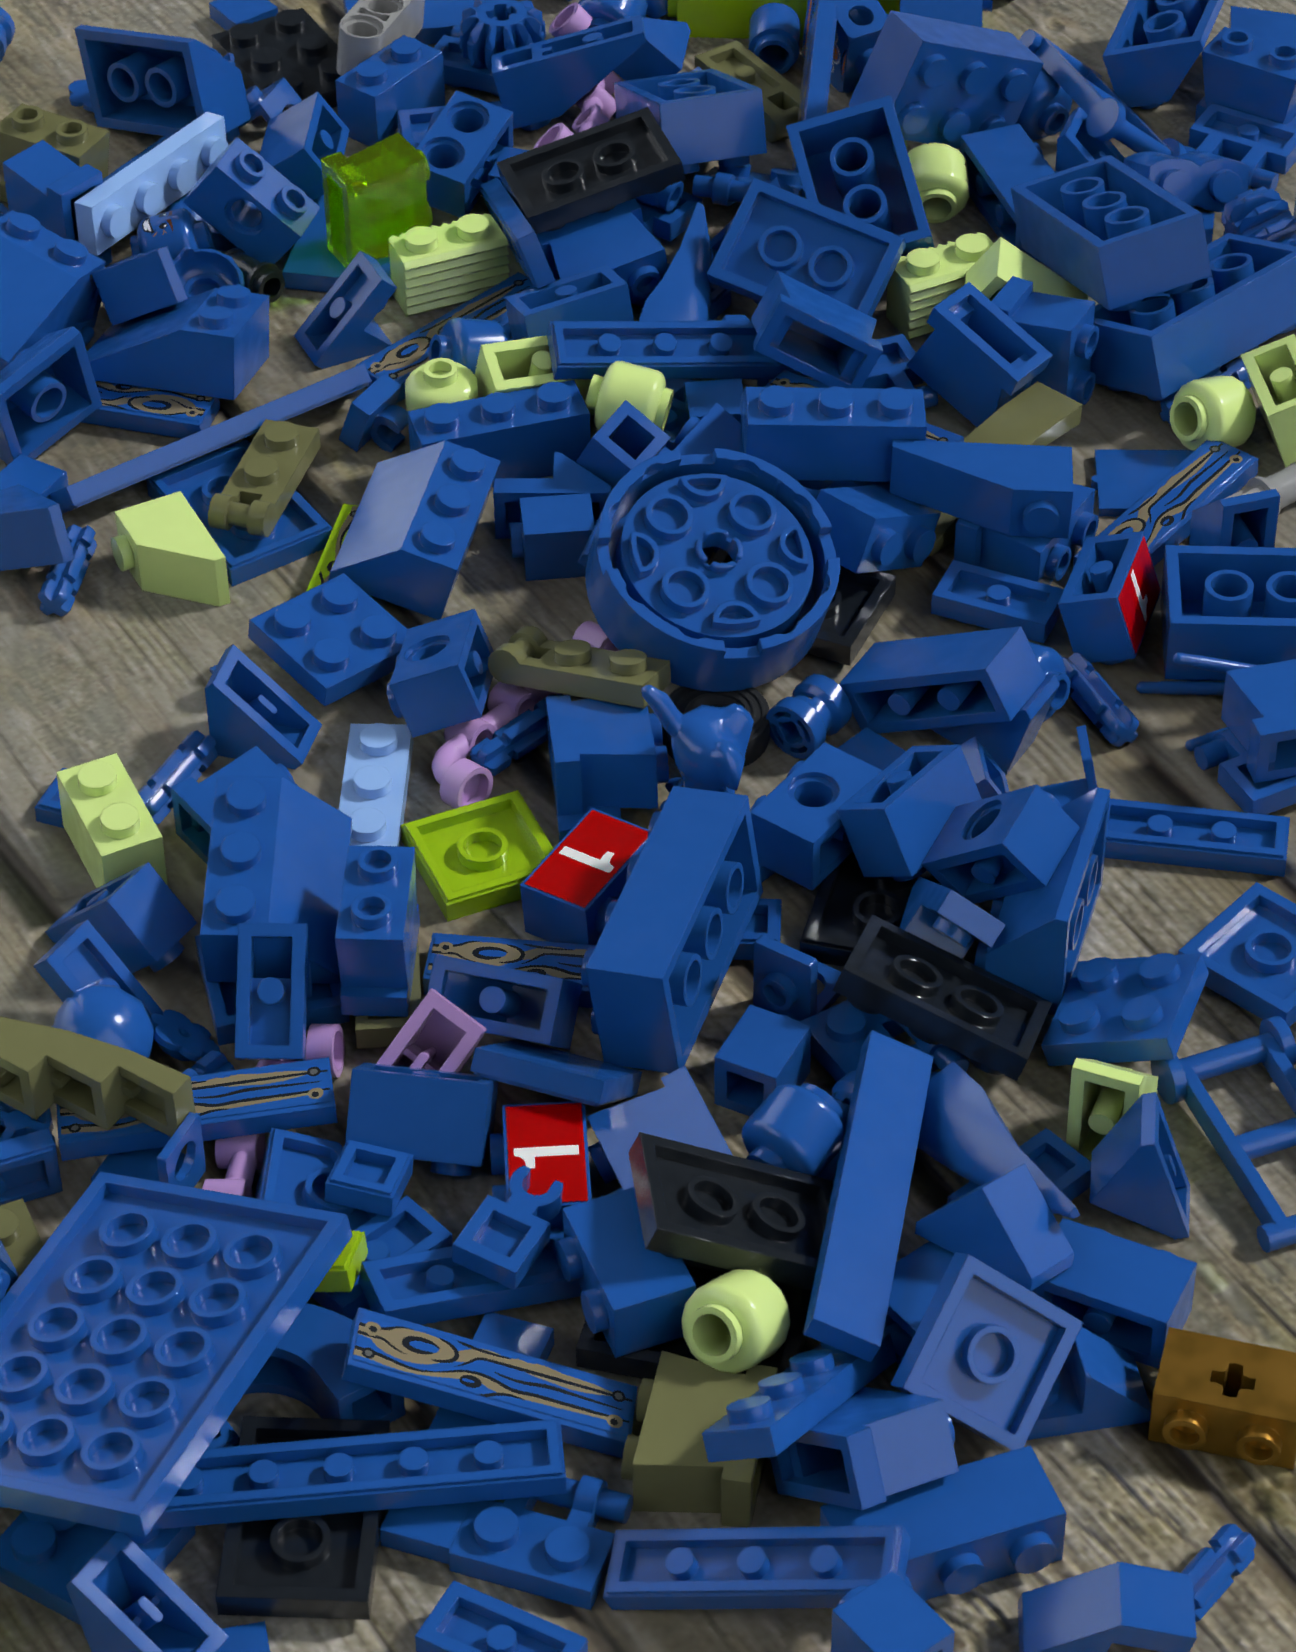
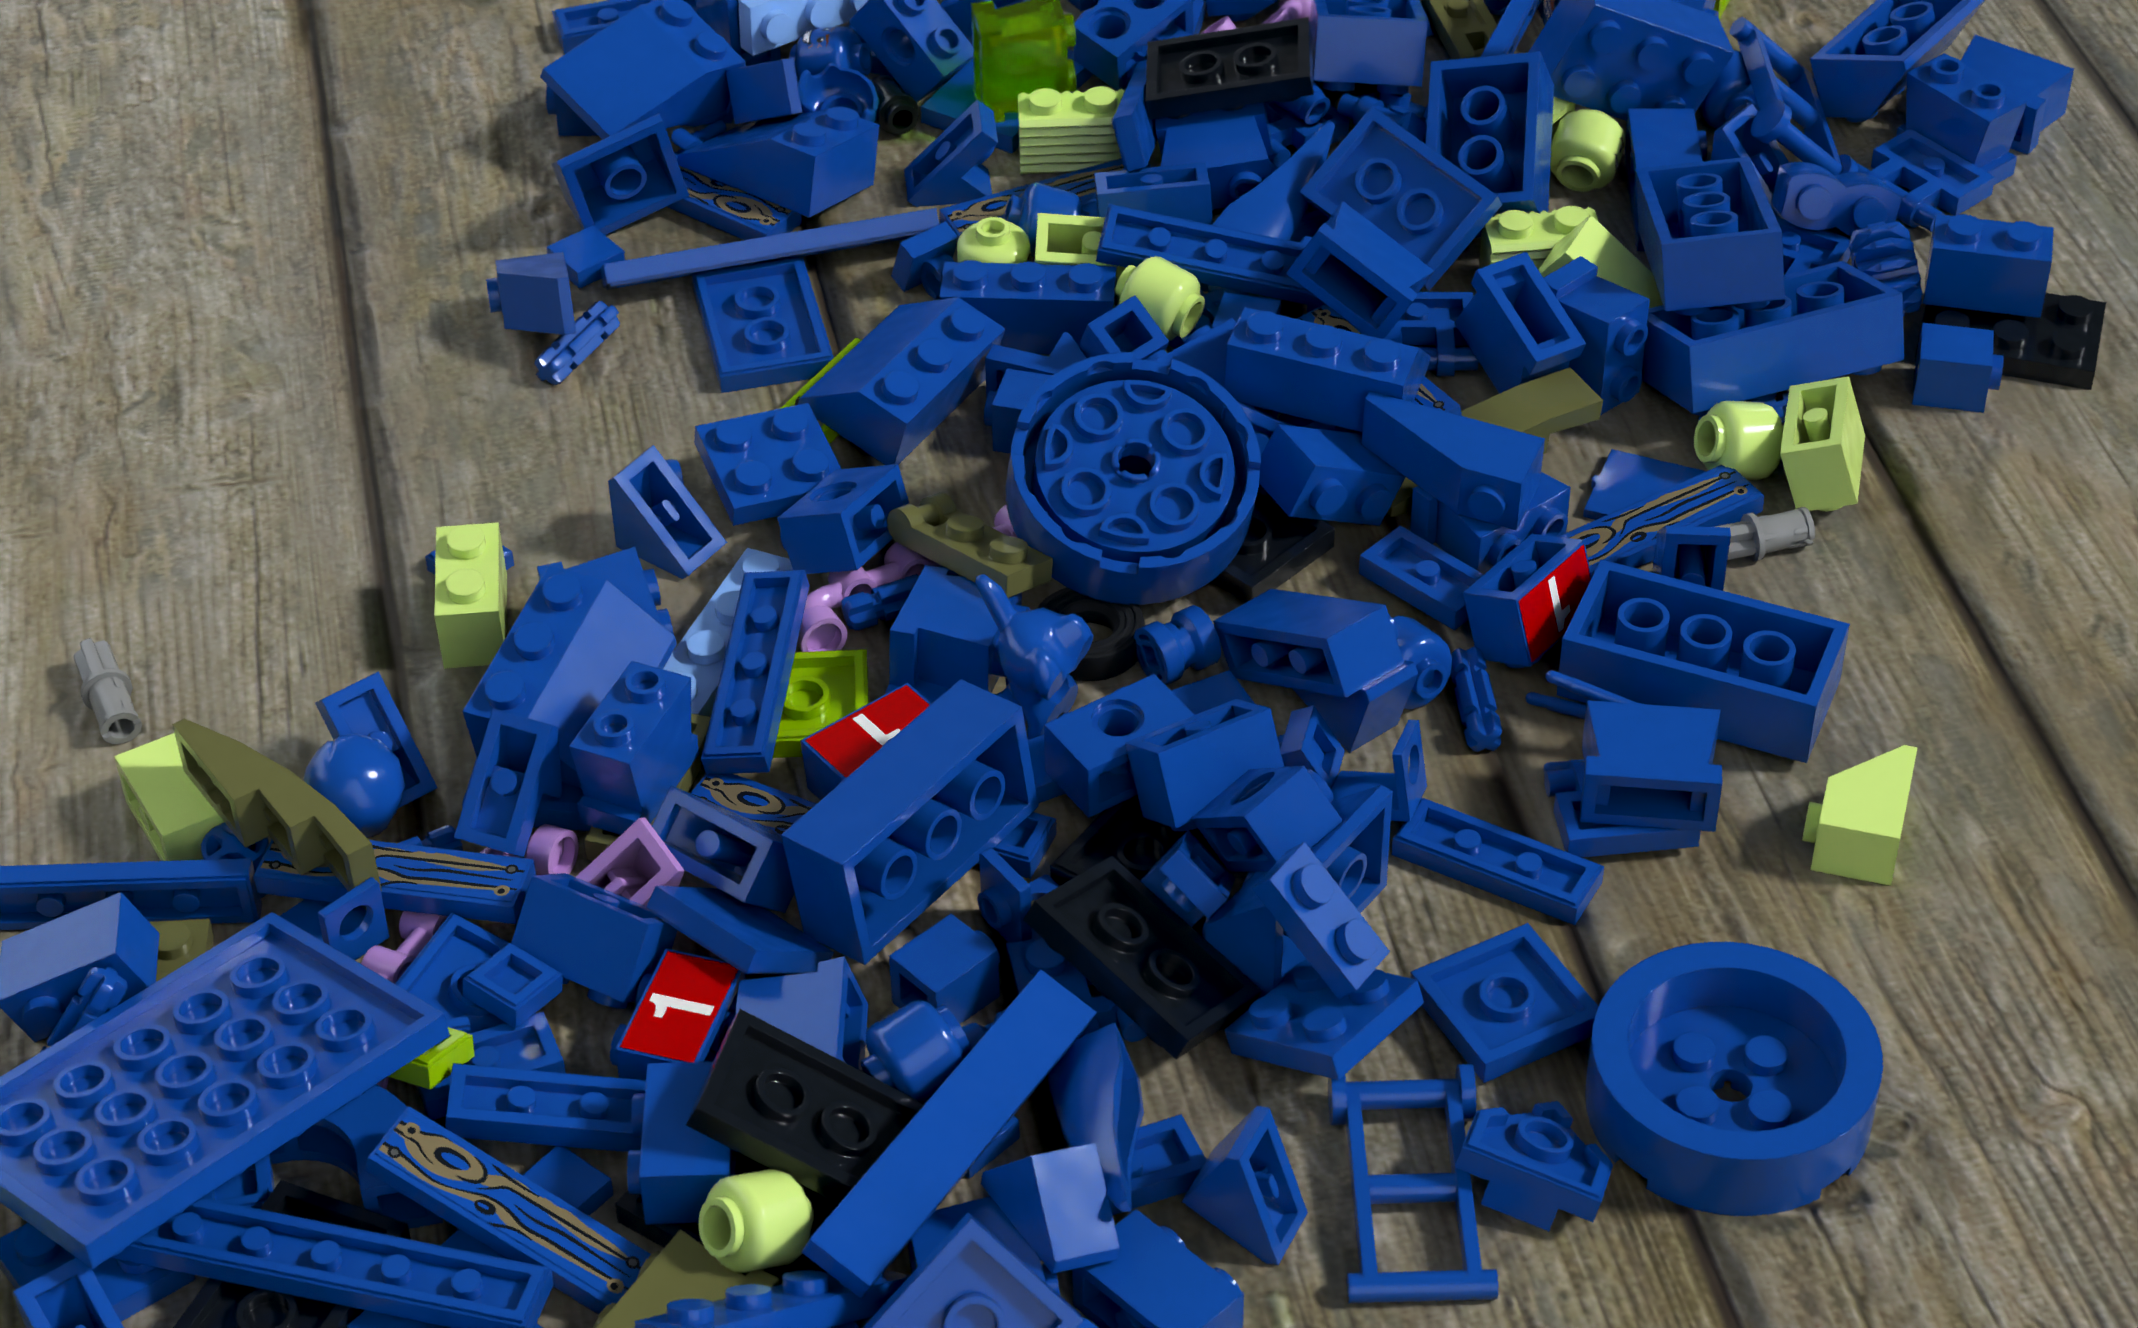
camera: 20 degrees right, 0 degrees up
blue slope [45,862,197,973] -> none
yellowish green slope [111,491,230,607] -> none
blue axle [138,730,218,826] -> none
blue plant [150,1010,220,1061] -> none
olive plate [208,419,321,537] -> none
blue plate [452,1165,563,1290] -> none
yellowish green slope [1066,1058,1158,1161] -> none
none -> blue tile [701,570,810,774]
none -> blue plate [1252,842,1390,1000]

